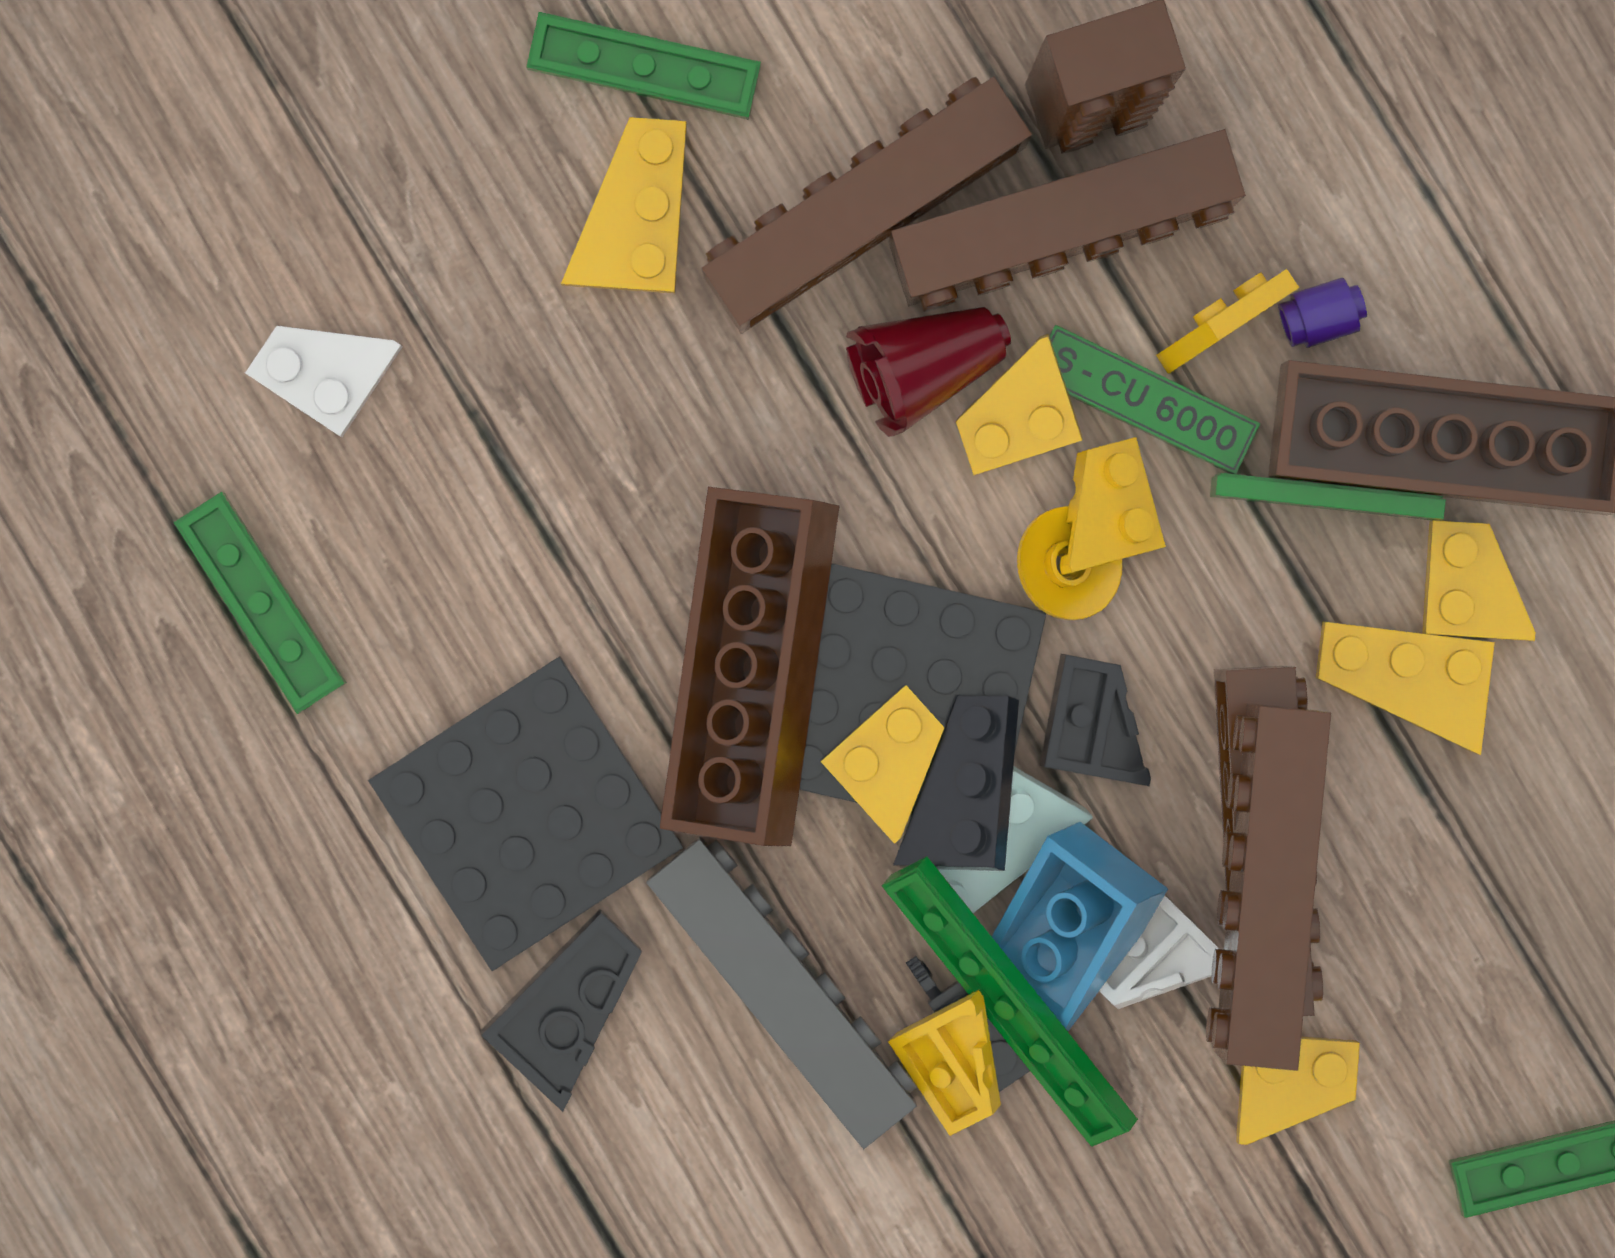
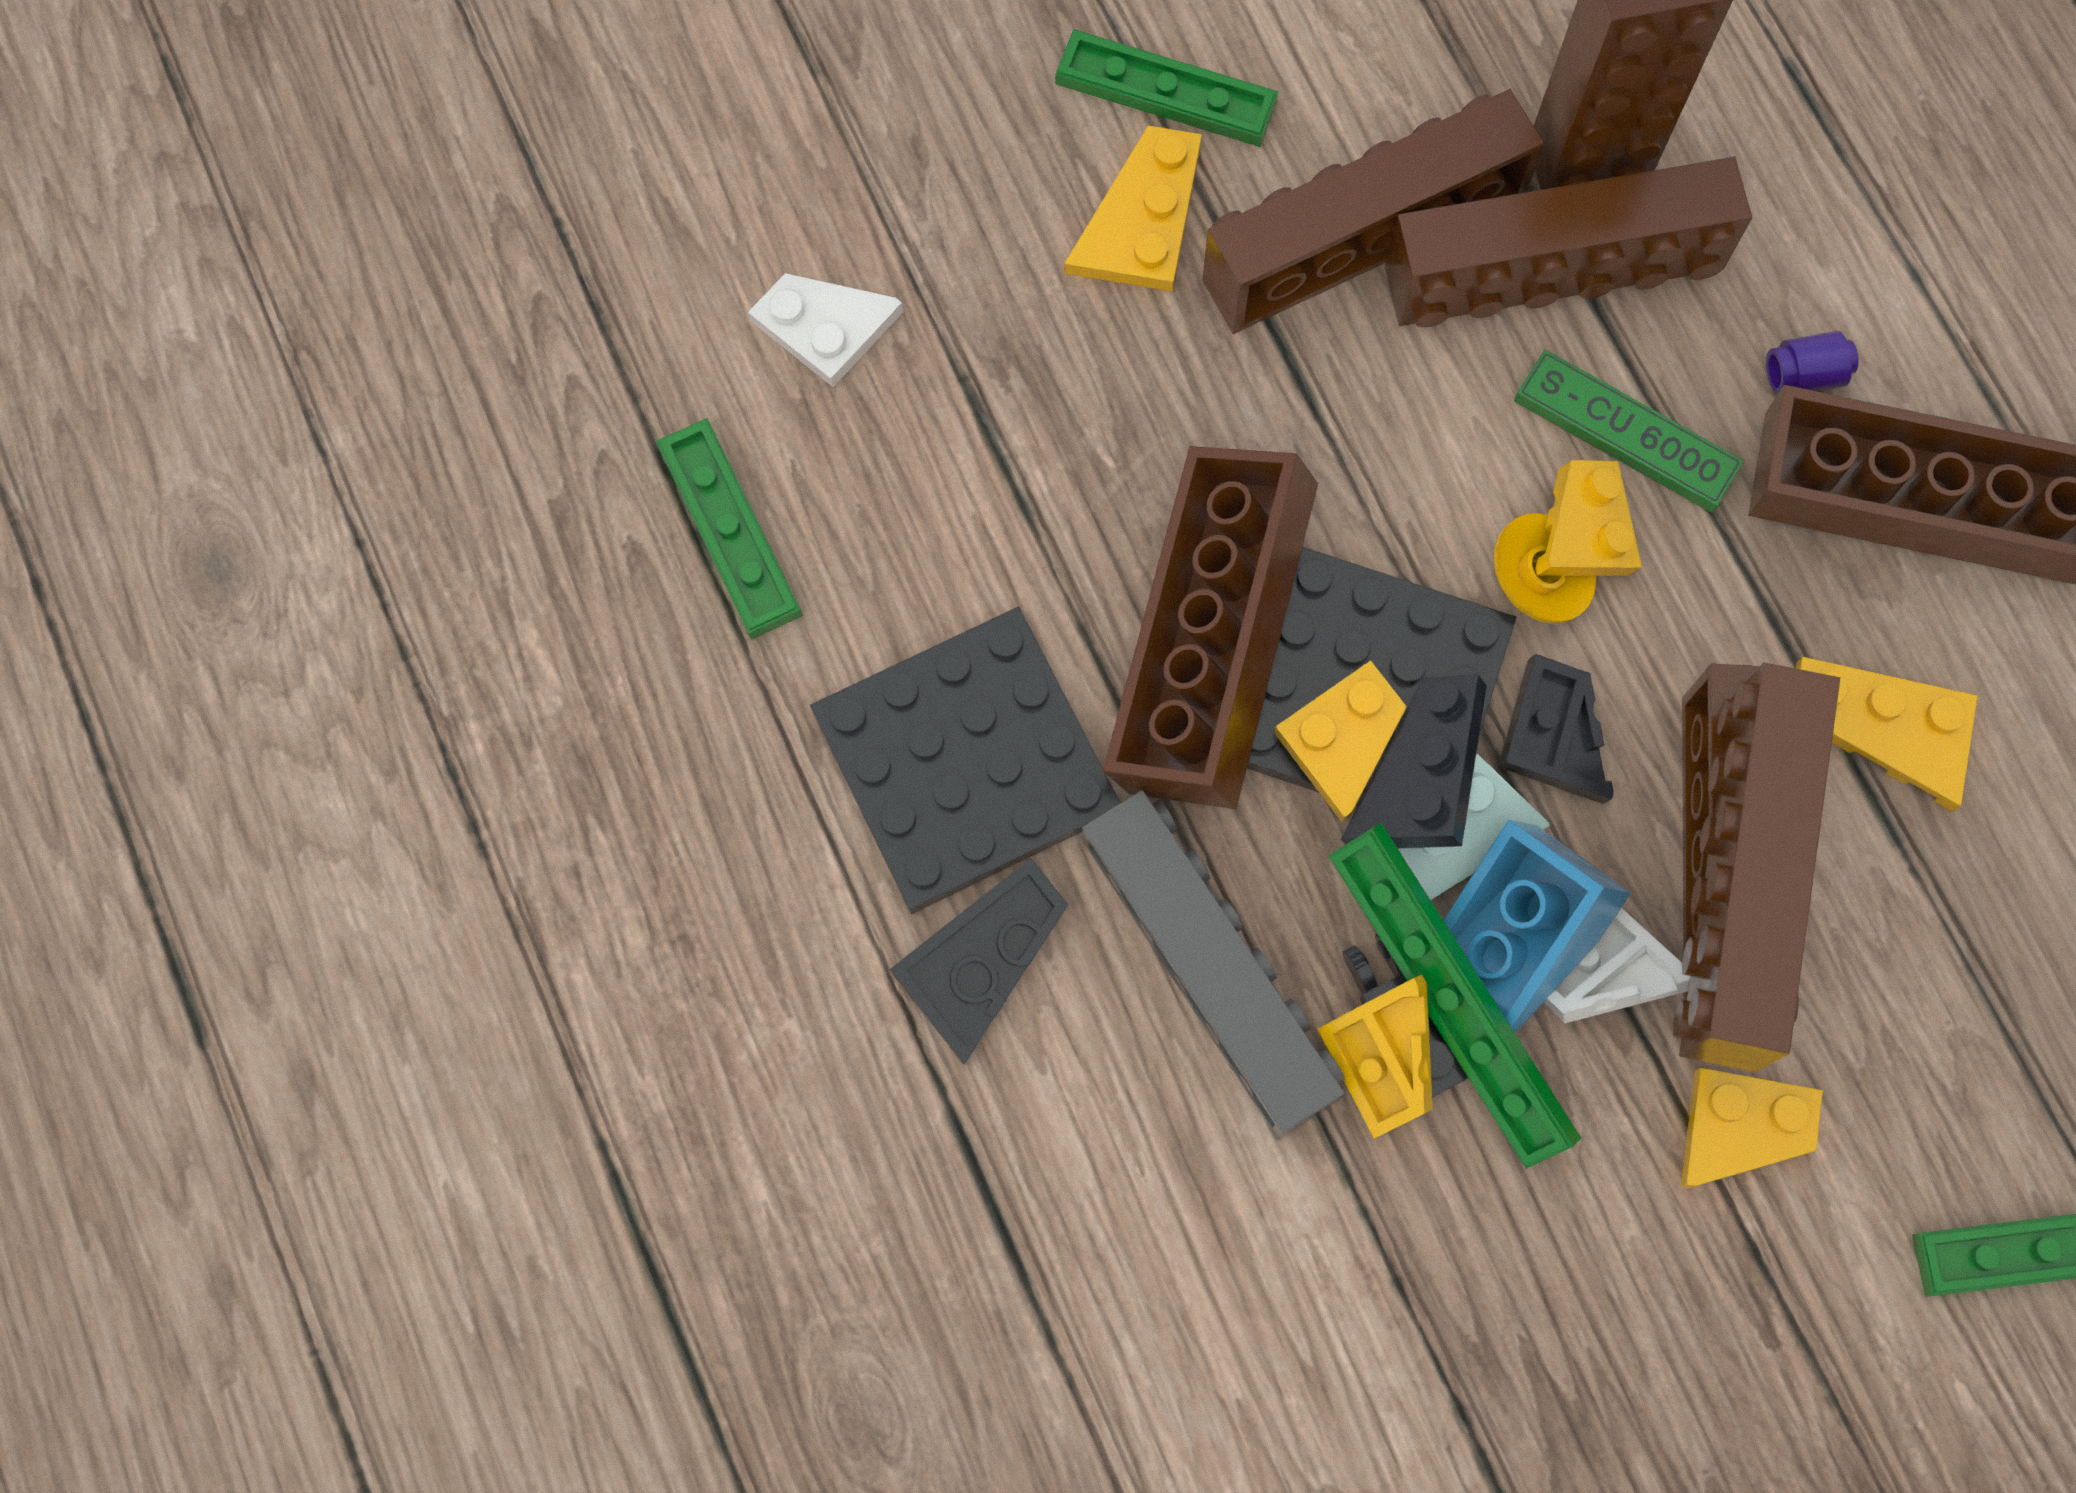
camera: 10 degrees right, 15 degrees down
dark red cone [846,307,1011,437] -> none
yellow wing [956,334,1083,475] -> none
yellow wing [1156,269,1299,374] -> none
green tile [1210,473,1446,520] -> none
yellow wing [1422,520,1536,641] -> none

